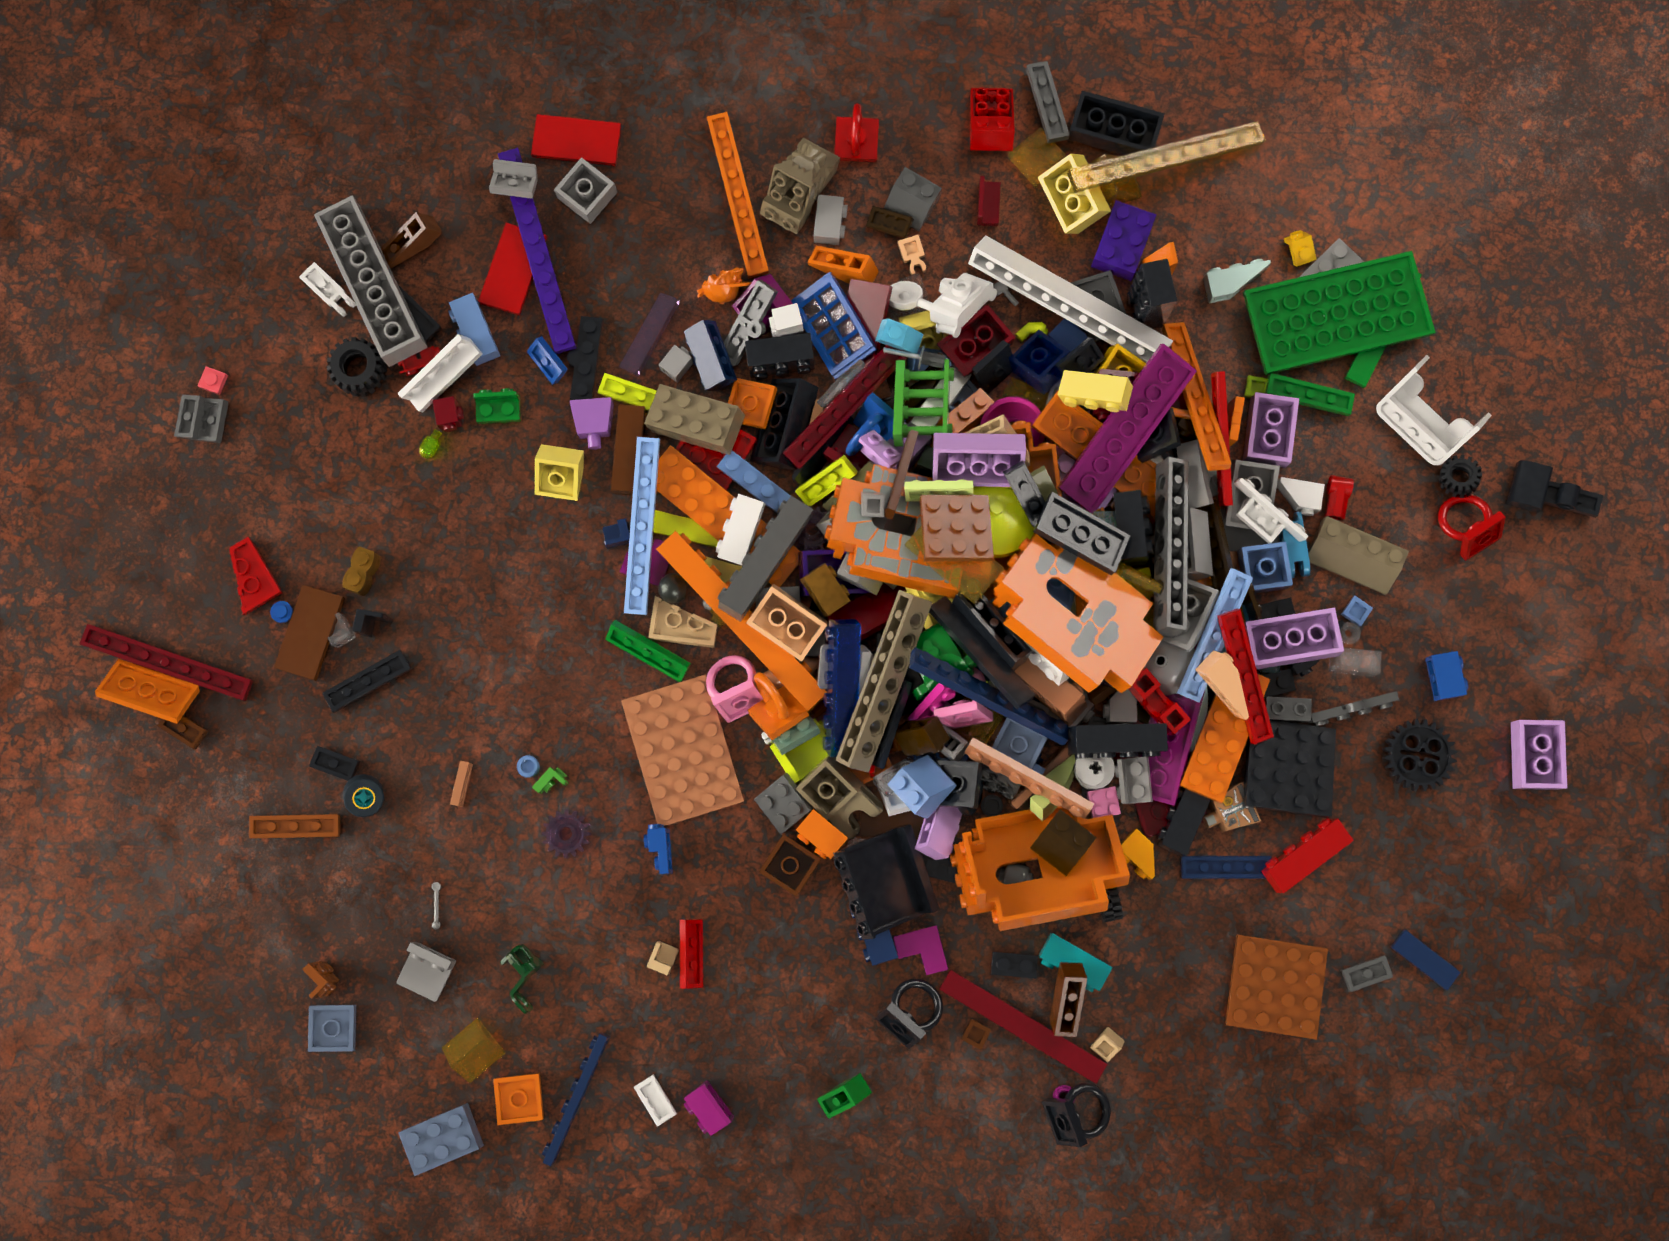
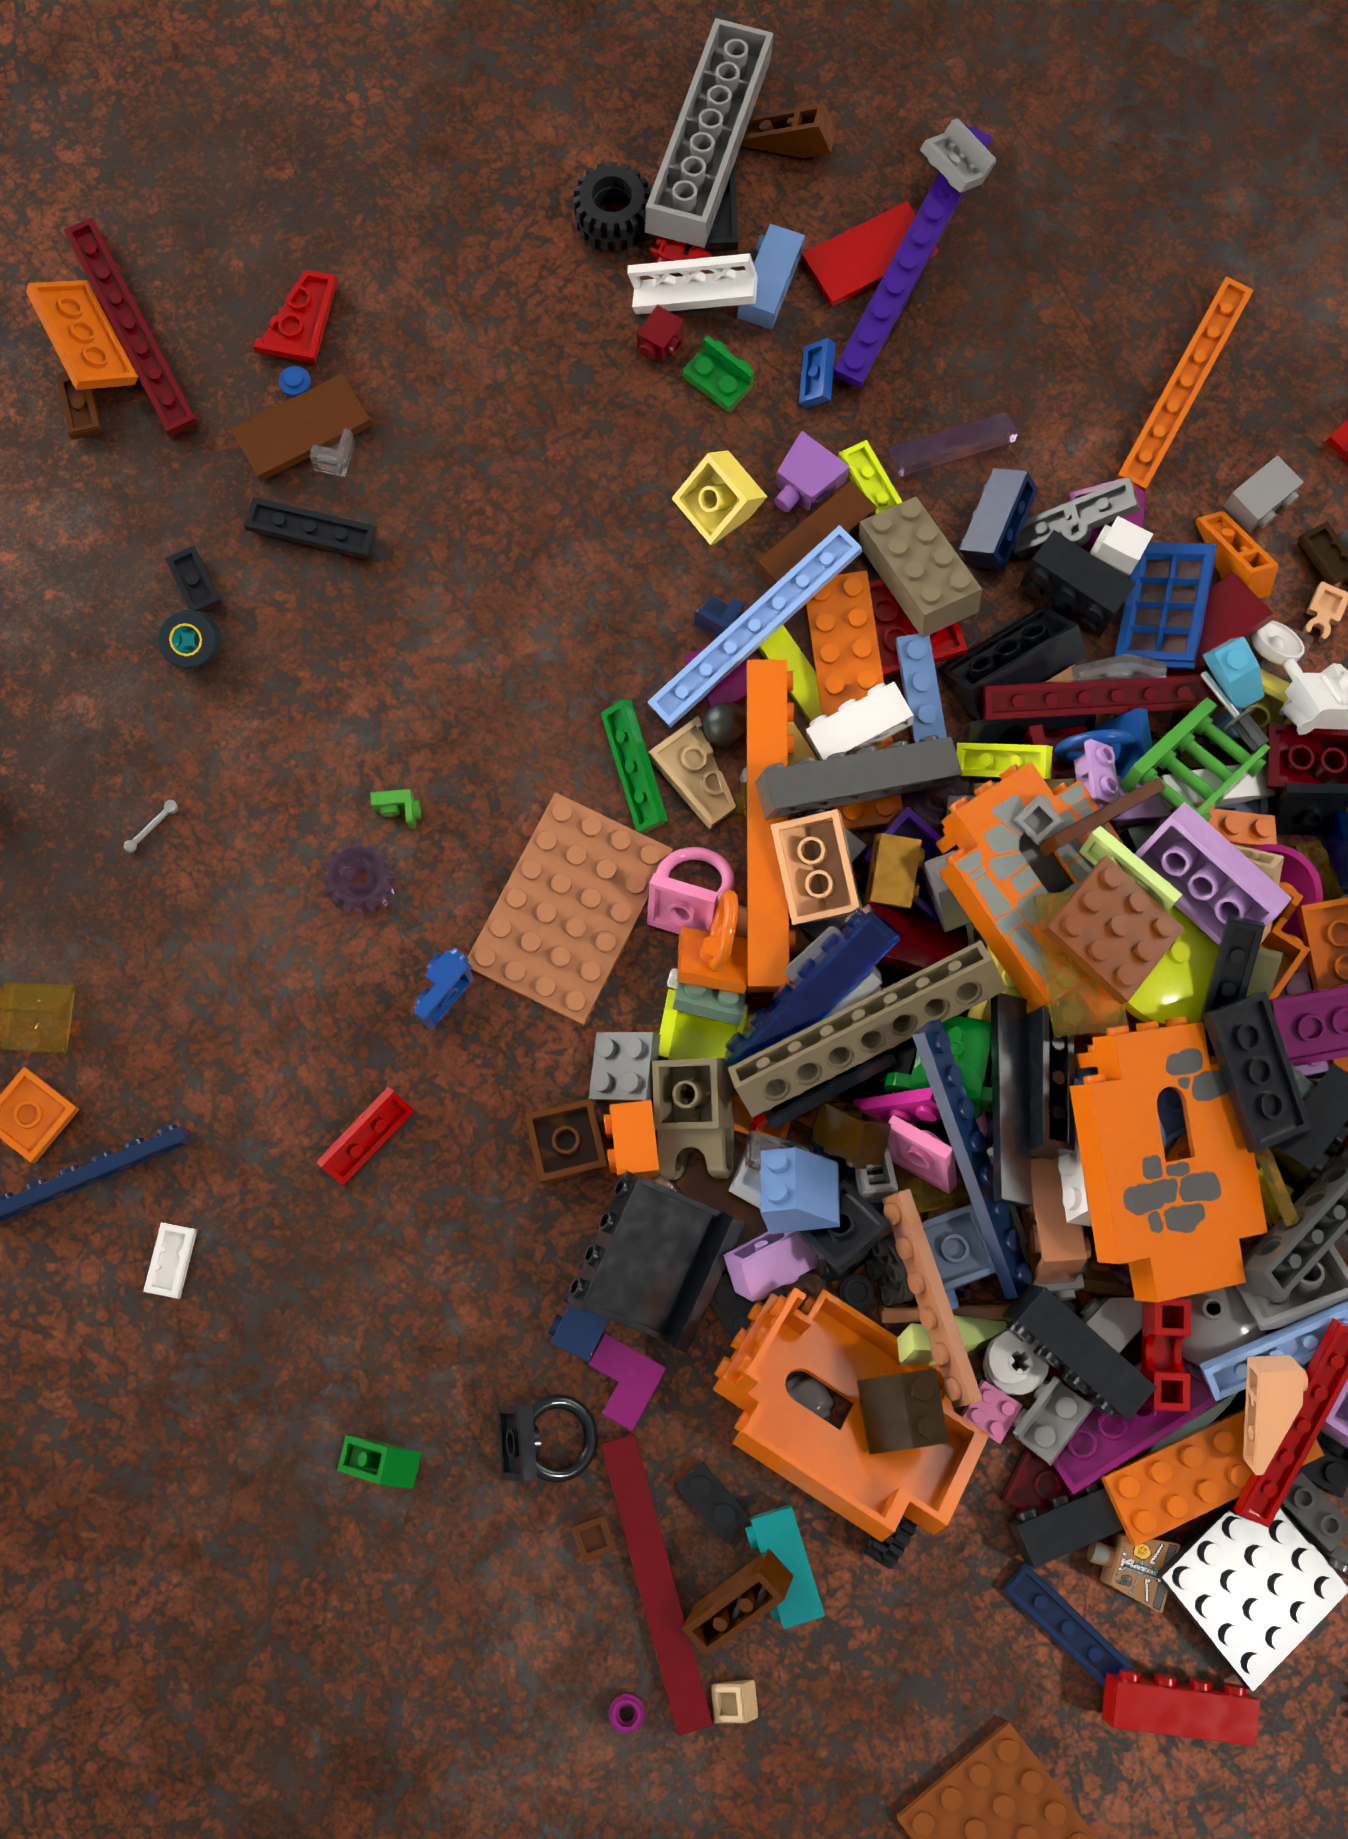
camera: 35 degrees right, 5 degrees down
dark grey slope [174,395,228,443] -> none
coral plate [198,366,228,395] -> none
dark orange plate [249,814,341,839] -> none
white hinge [299,262,356,317] -> none
pearl gold brick [343,546,381,596] -> none
black panel [352,609,393,638] -> none
light grey bracket [396,942,457,1002] -> none
clear neon green cylinder [419,429,442,459] -> none
nougat tile [450,761,473,807] -> none
dark green piece [500,944,544,1014] -> none
medium blue tile [517,755,540,778] -> none
red tile [531,114,622,166] -> none
light grey brick [554,157,617,224] -> none
black hinge [567,316,603,400] -> none
tan panel [647,941,679,975] -> none
light grey brick [659,345,693,383] -> none
magenta slope [684,1080,734,1136] -> none
orange hair [697,268,752,304] -> none
orange plate [728,378,777,429] -> none
dark tan brick [760,138,840,234] -> none
black tile [1042,1083,1111,1147] -> none
light orange slope [1121,828,1155,880] -> none

